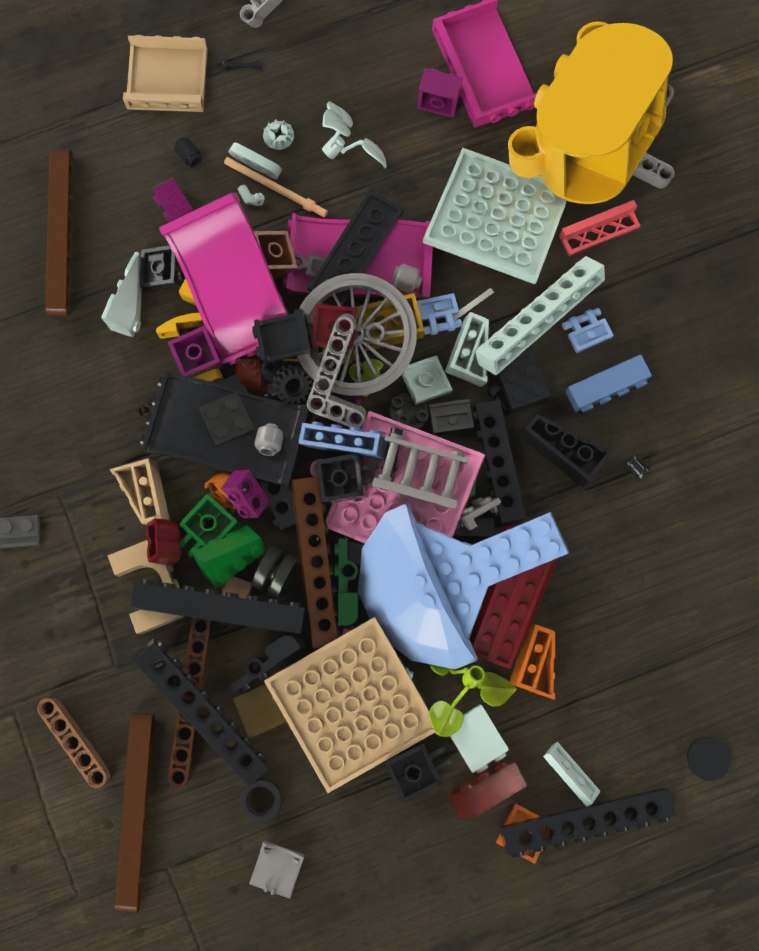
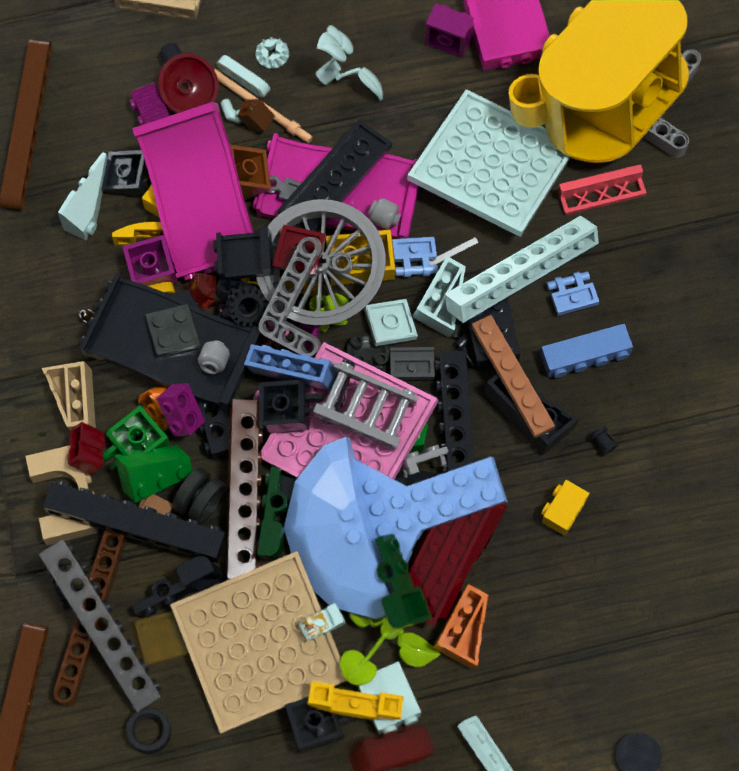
camera: 10 degrees right, 10 degrees down
none -> dark red dish [157,53,219,114]
none -> reddish brown brick [237,99,276,132]
none -> light aqua leg [299,603,346,641]
none -> yellow slope [308,681,404,720]
none -> dark green plate [375,534,432,629]
none -> nougat plate [471,315,555,438]
none -> yellow brick [541,480,589,536]

